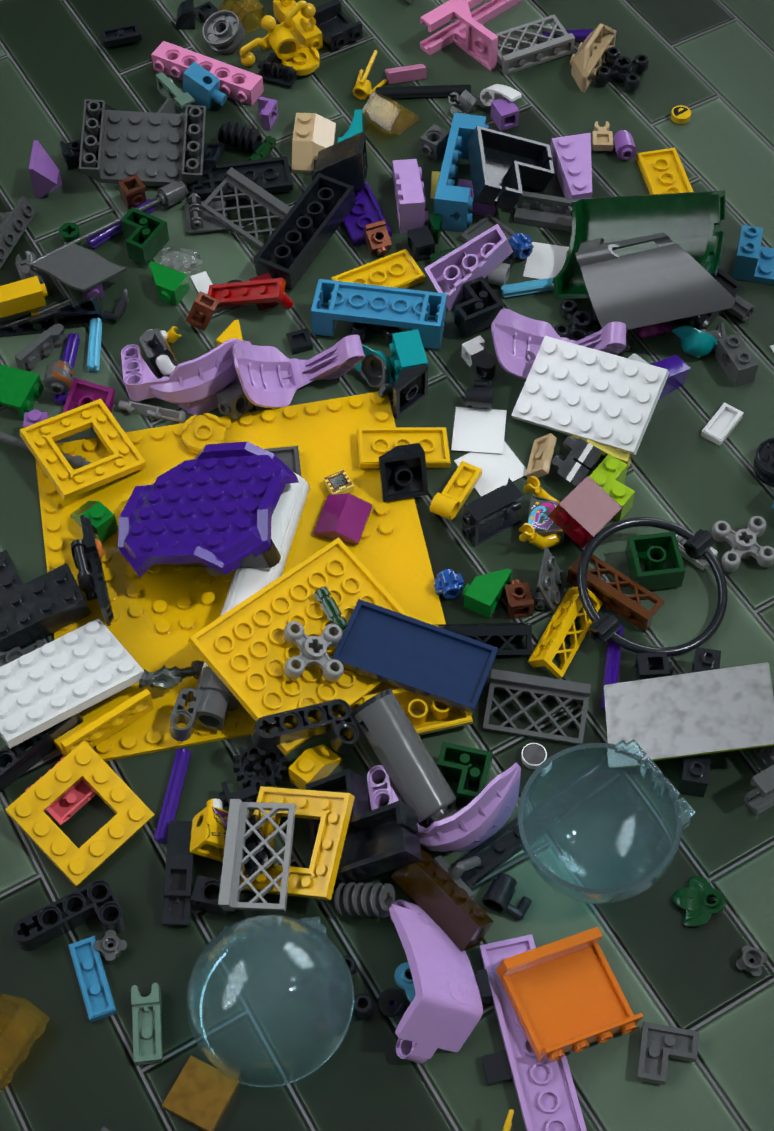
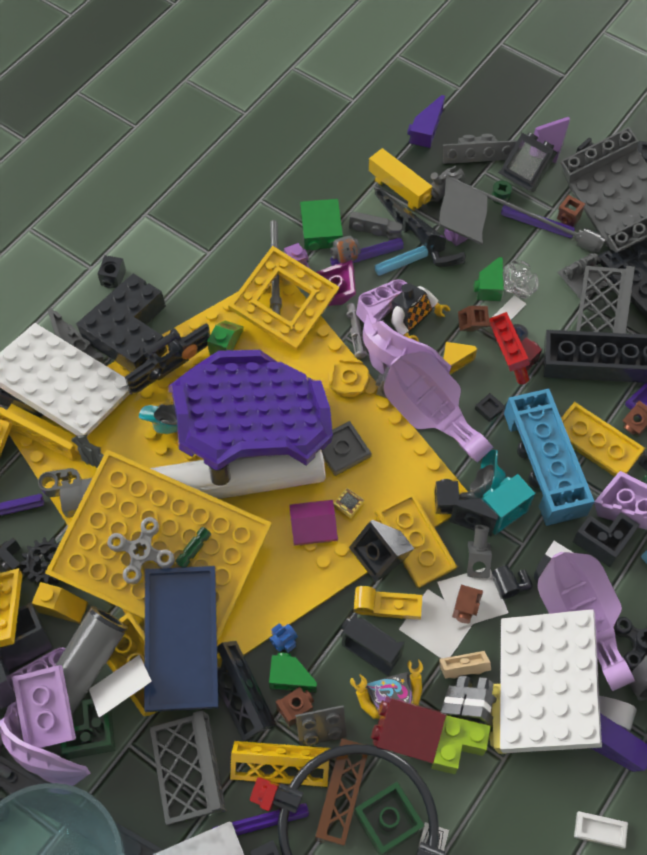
camera: 65 degrees right, 5 degrees up
dark green brick [120,207,169,266] -> none
black beam [250,699,359,754] -> none
flat silver tile [521,743,547,770] -> none
none -> lavender plate [12,665,76,748]
none -> white sticker [89,655,152,717]
none -> hair [139,404,177,434]
none -> red bracket [250,777,280,811]
none -> black brick [434,479,459,514]
none -> copper brick [452,584,483,624]
none -> dark grey bracket [467,525,492,578]
none -> window [498,132,557,193]

